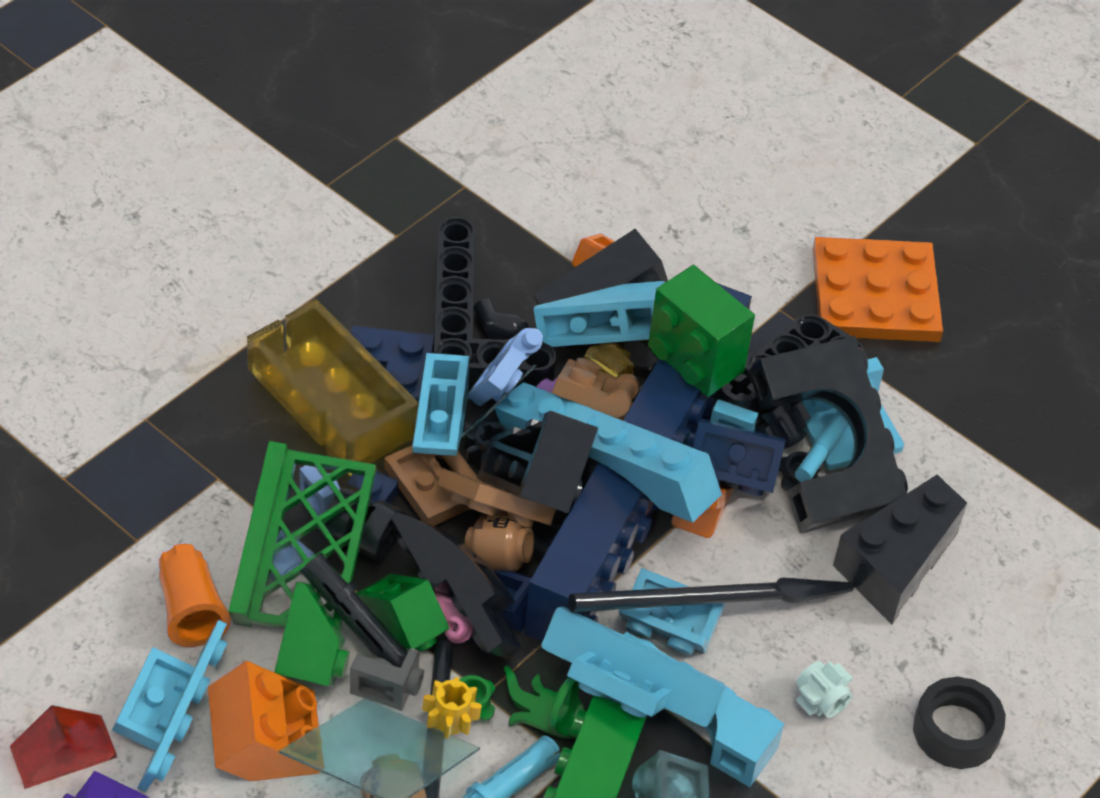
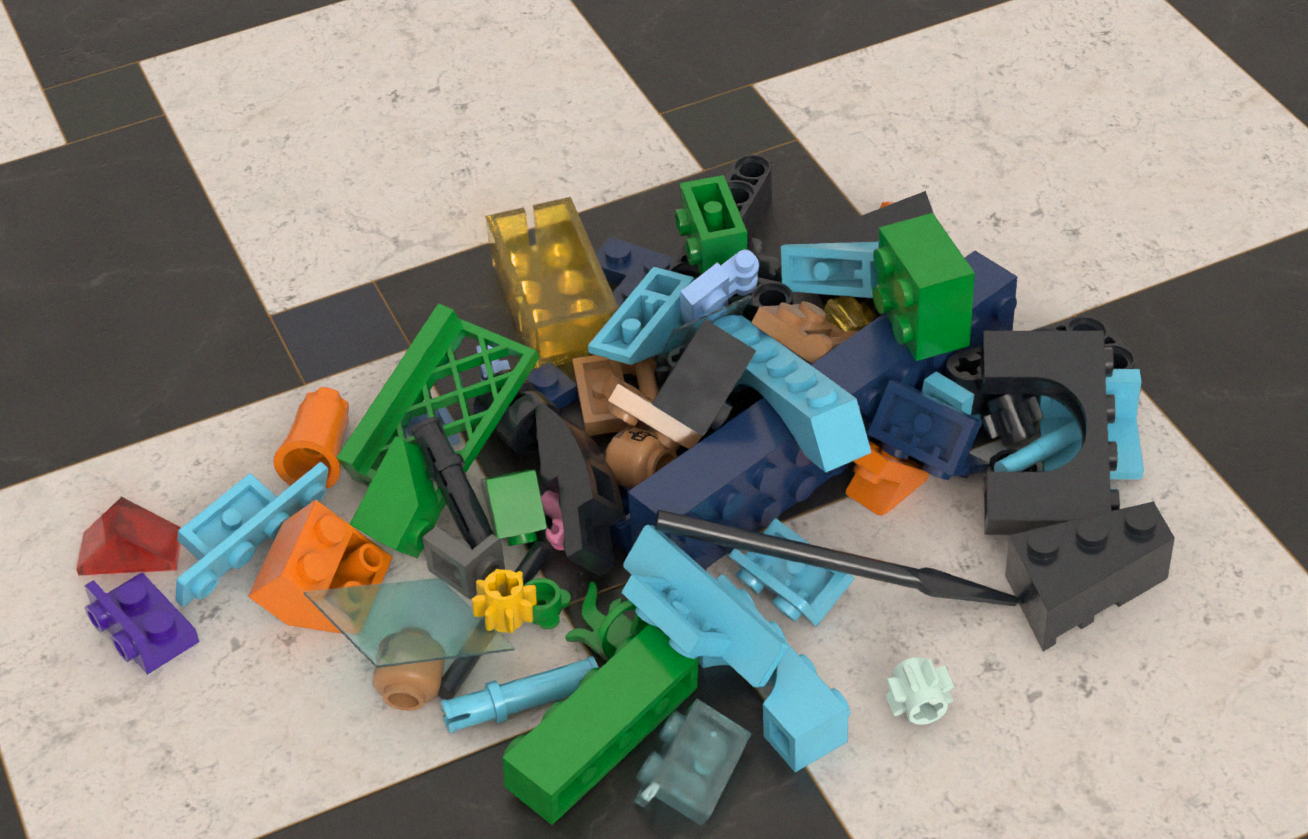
camera: 30 degrees right, 5 degrees down
orange plate [813,237,943,342] -> none
black tyre [913,676,1006,769] -> none
none -> green brick [674,175,747,275]

